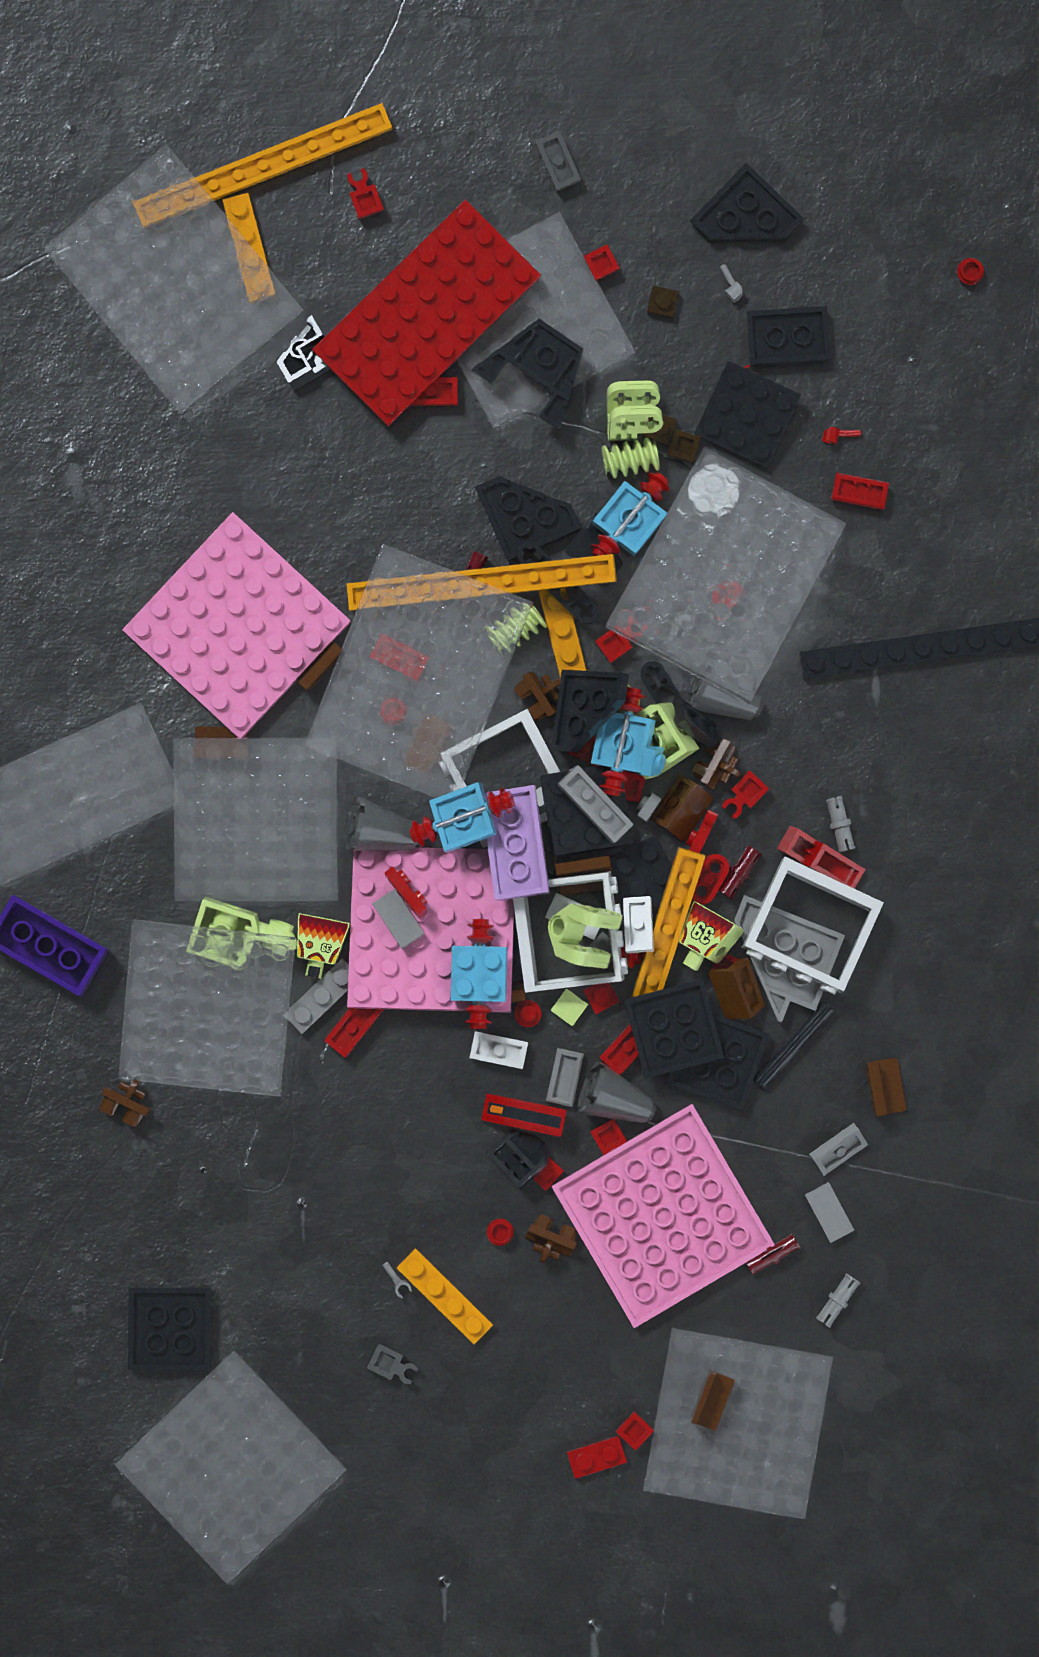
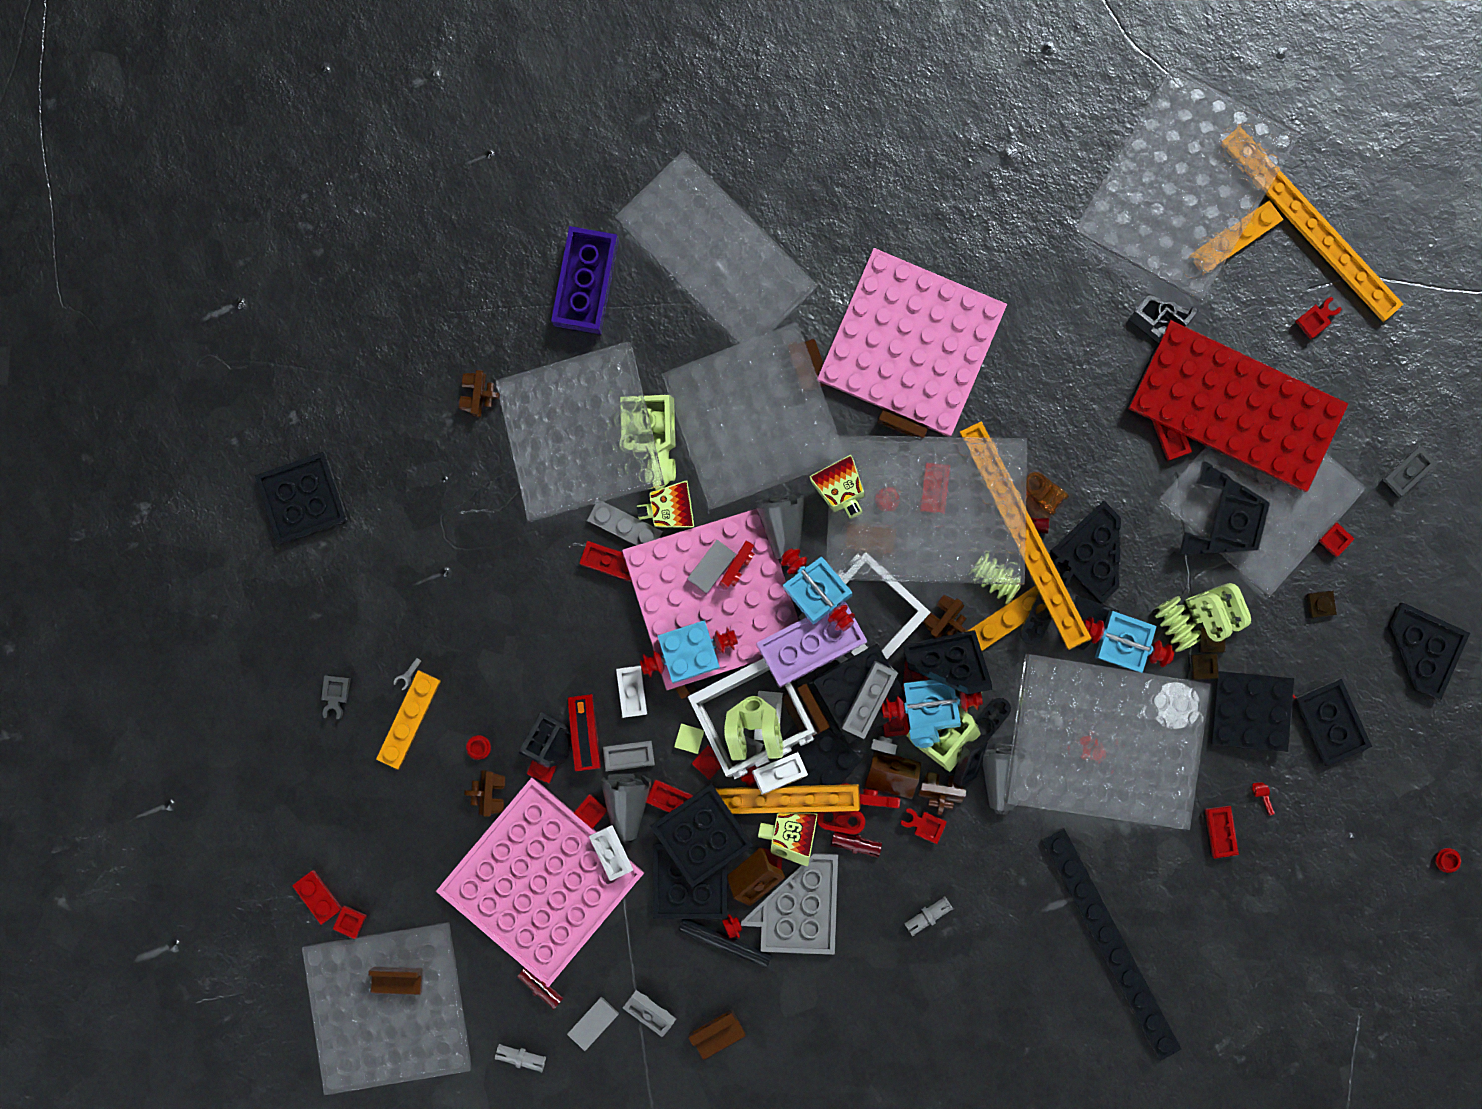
camera: 80 degrees right, 0 degrees up
clear plate [115,1350,347,1584] -> none
red plate [514,1000,541,1027] -> none
red plate [595,618,645,664] -> none
light grey hand [720,264,743,303] -> none
white window [742,857,884,995] -> none
red slope [777,826,866,889] -> none
none -> white plate [589,825,633,881]
none -> red plate [722,914,742,939]
none -> torso [809,455,865,519]
none -> clear orange piece [1021,472,1069,515]

